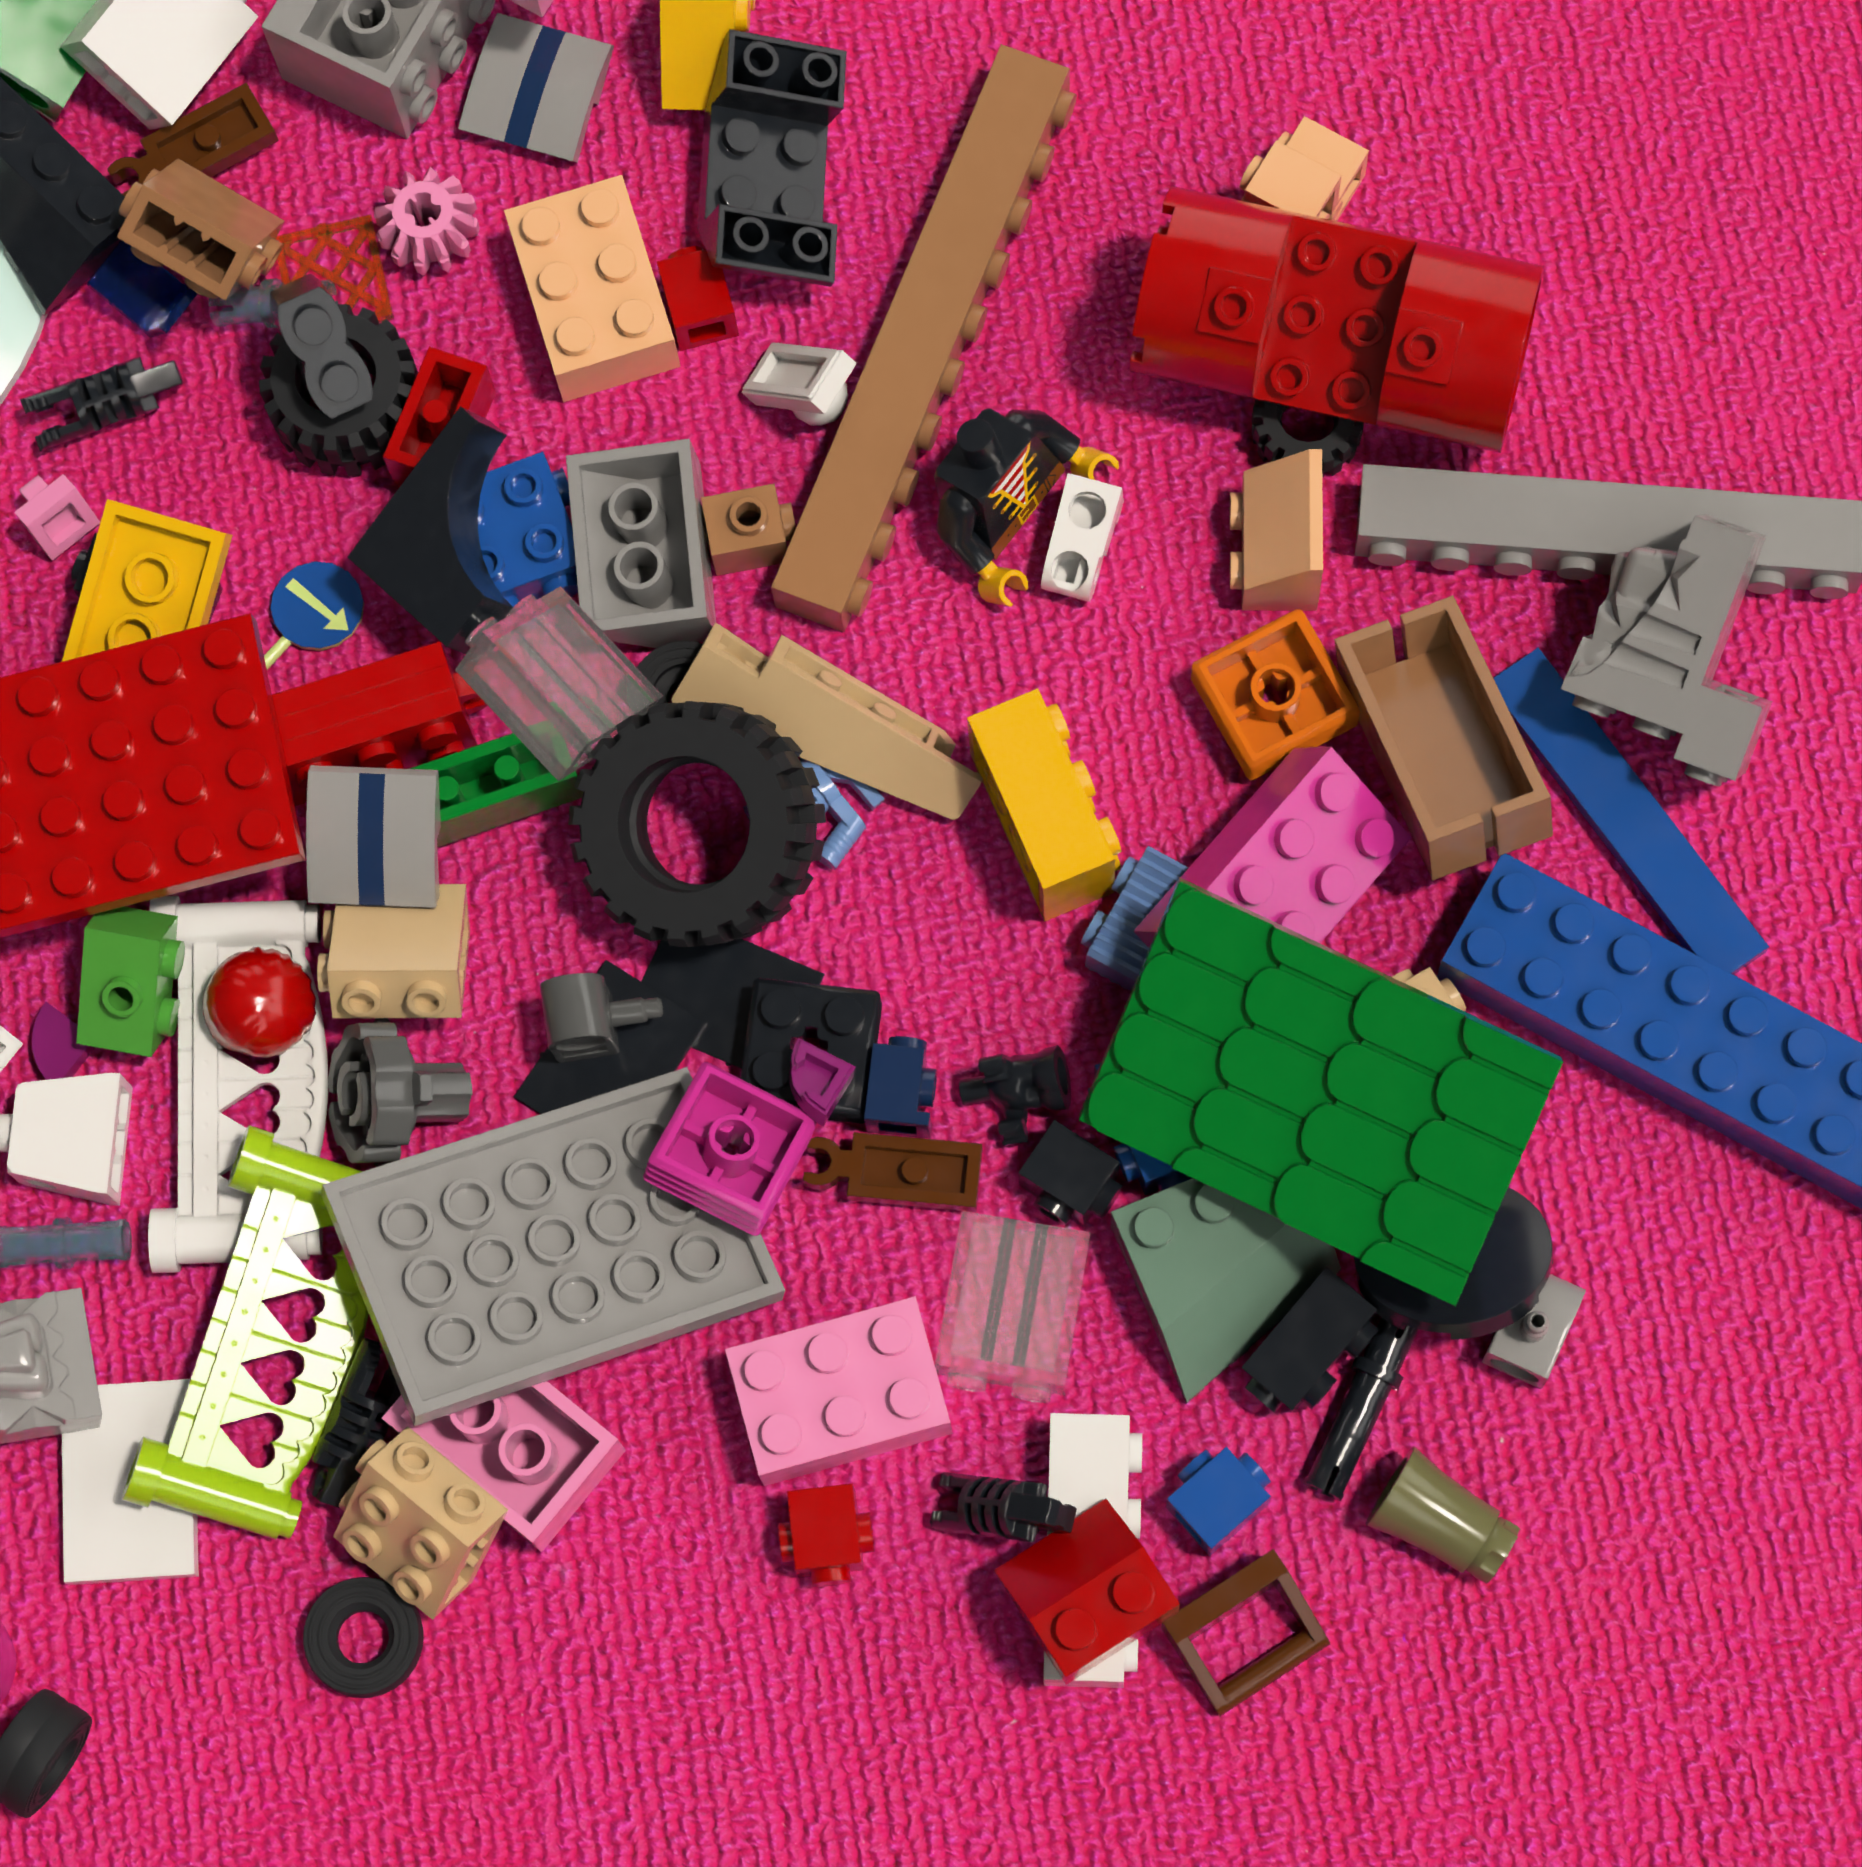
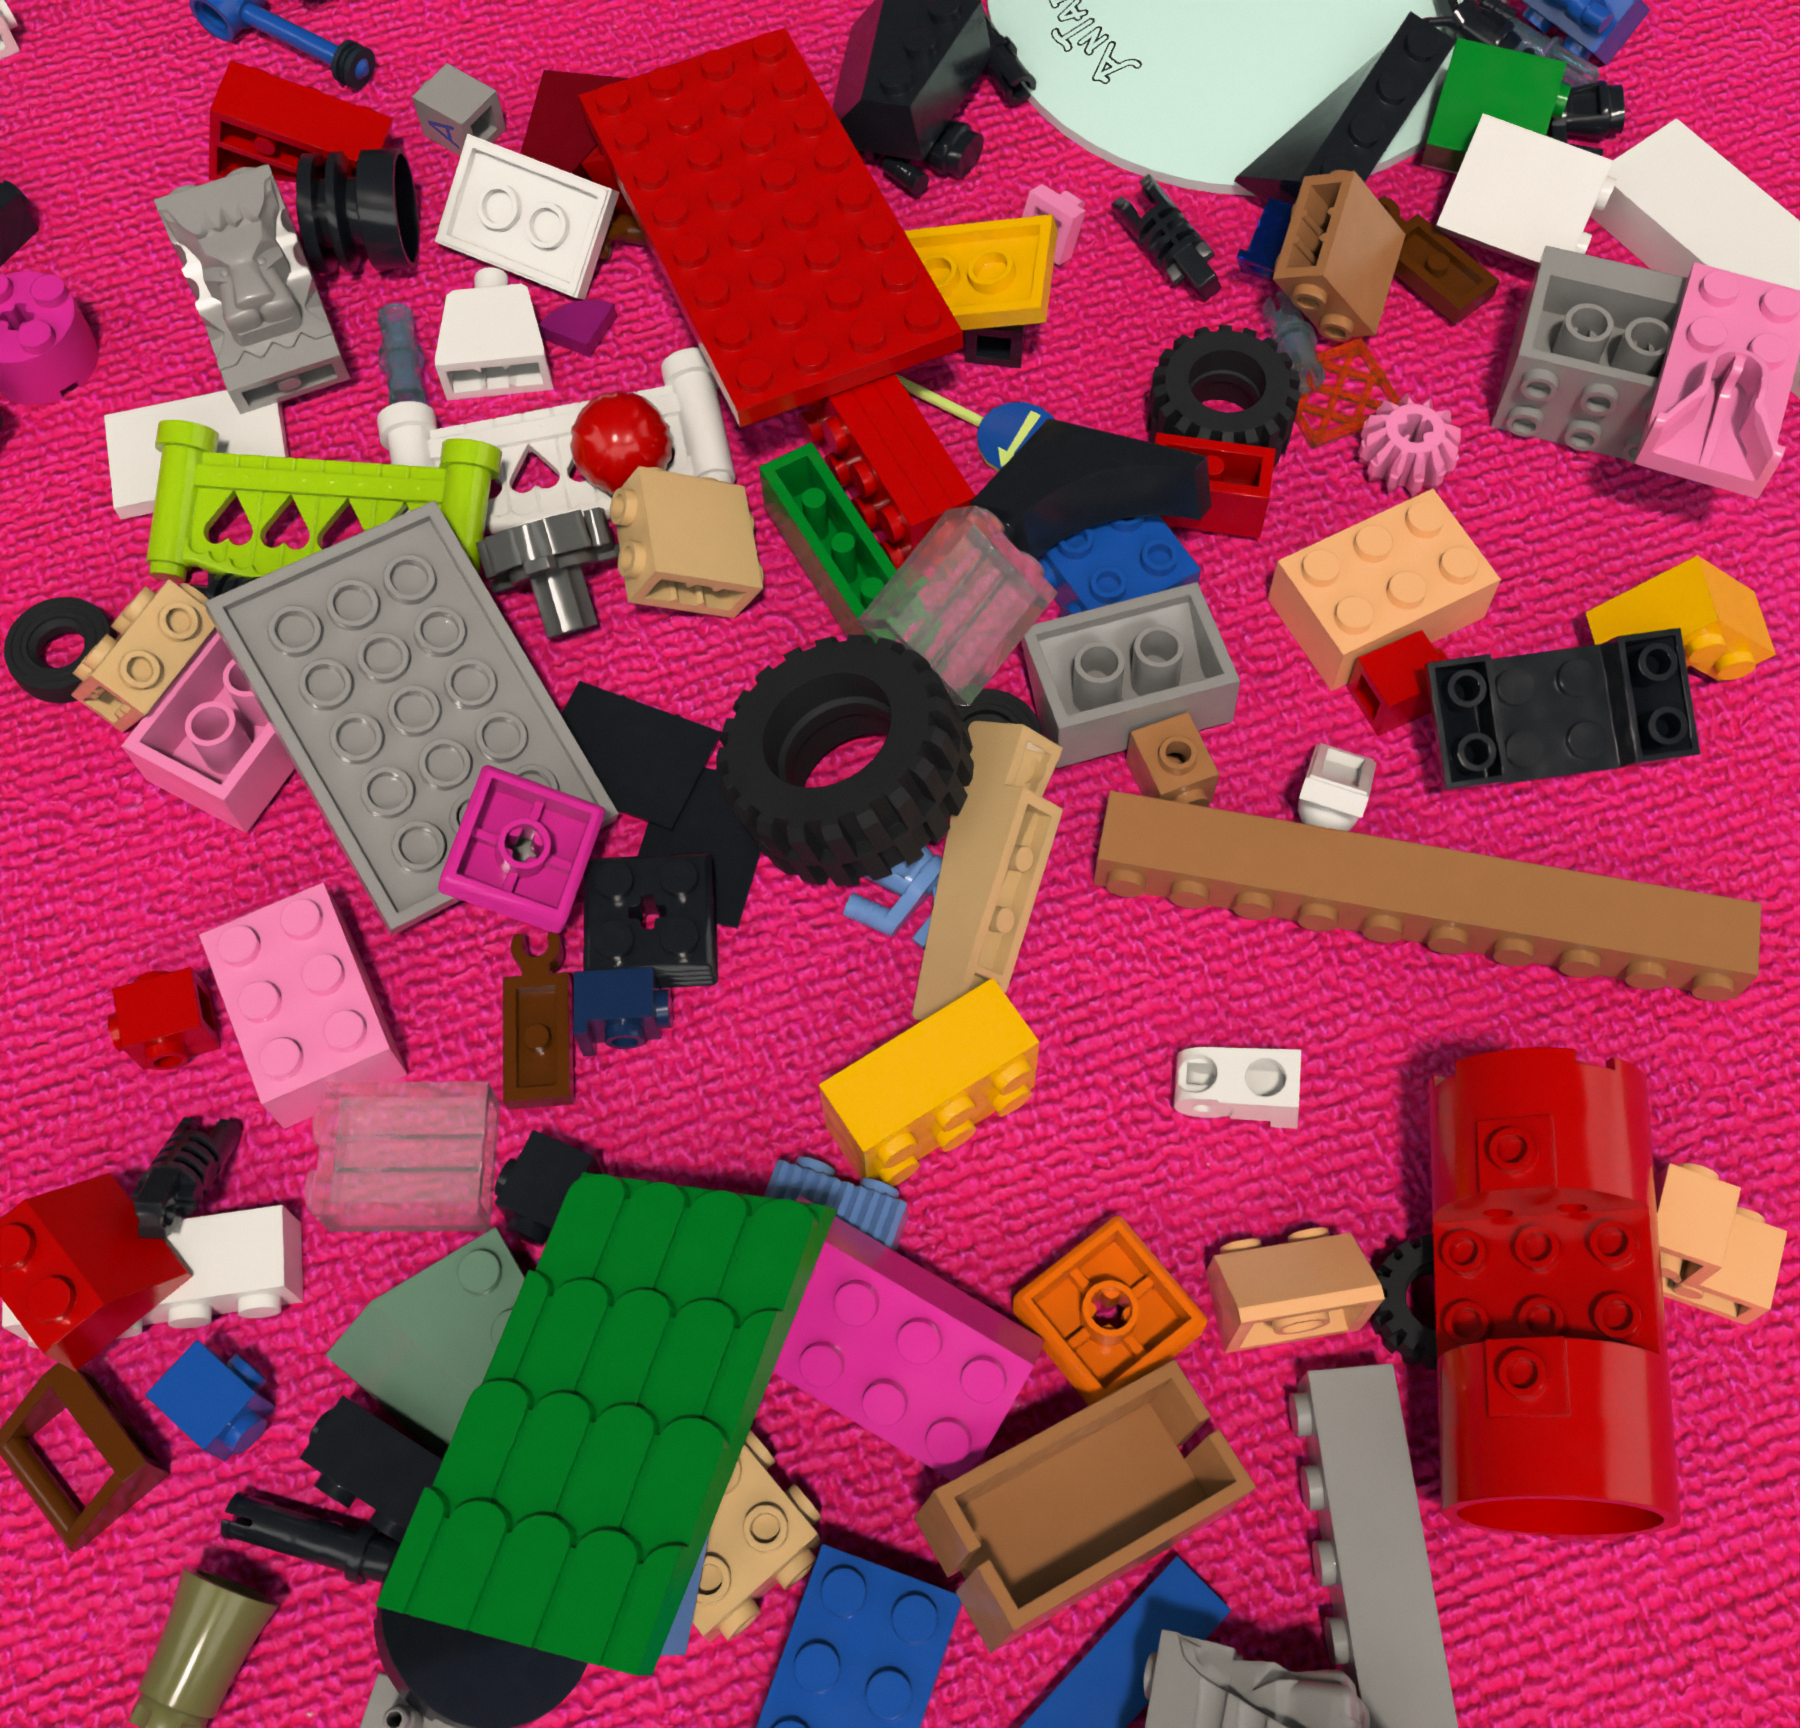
camera: 75 degrees right, 10 degrees down
bright green brick [76,907,185,1057] -> none
black brick [270,273,373,419] -> none
light grey slope [306,765,441,908] -> none
light grey slope [458,13,614,163] -> none
dark grey piece [540,973,663,1063] -> none
magenta tile [789,1038,856,1127] -> none
black torso [934,408,1119,607] -> none
black piece [959,1045,1071,1146] -> none

